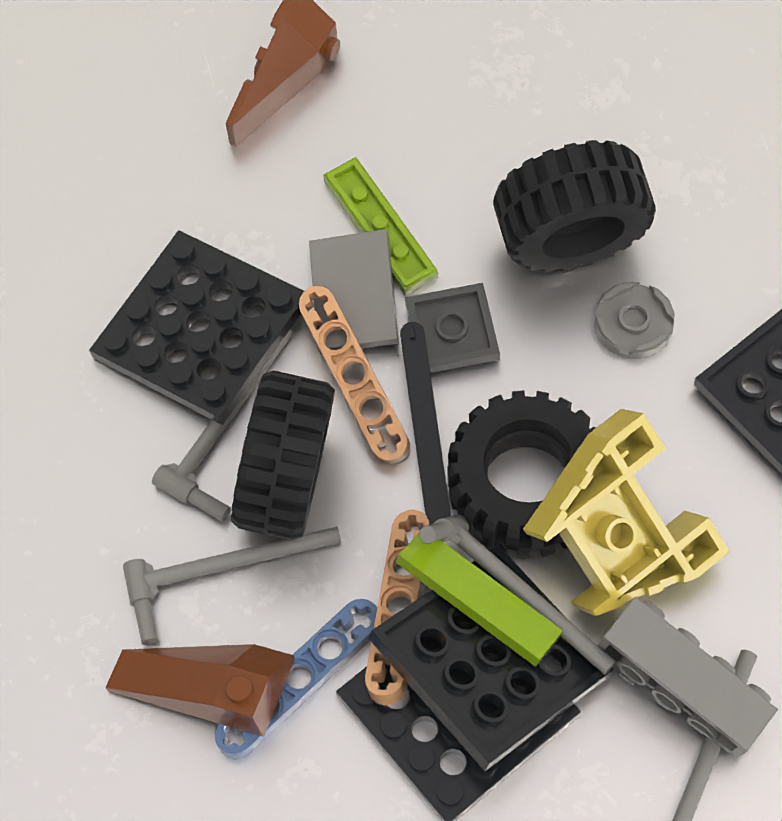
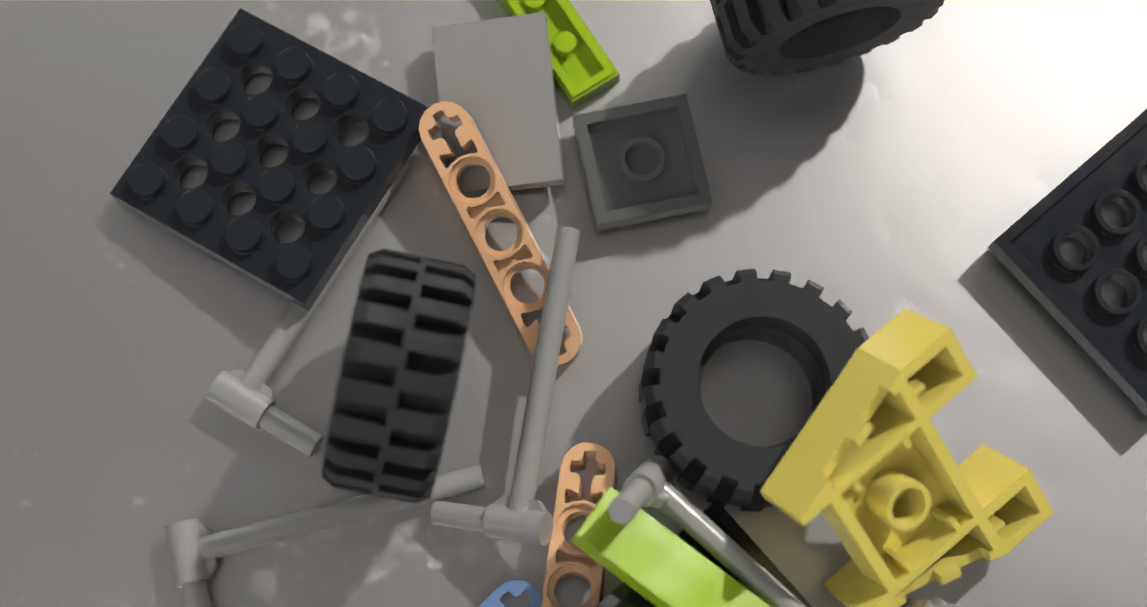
camera: 10 degrees left, 10 degrees up
black piece [400,322,451,525] -> none
light grey tile [594,282,675,359] -> none
none -> light grey bar [430,226,580,546]

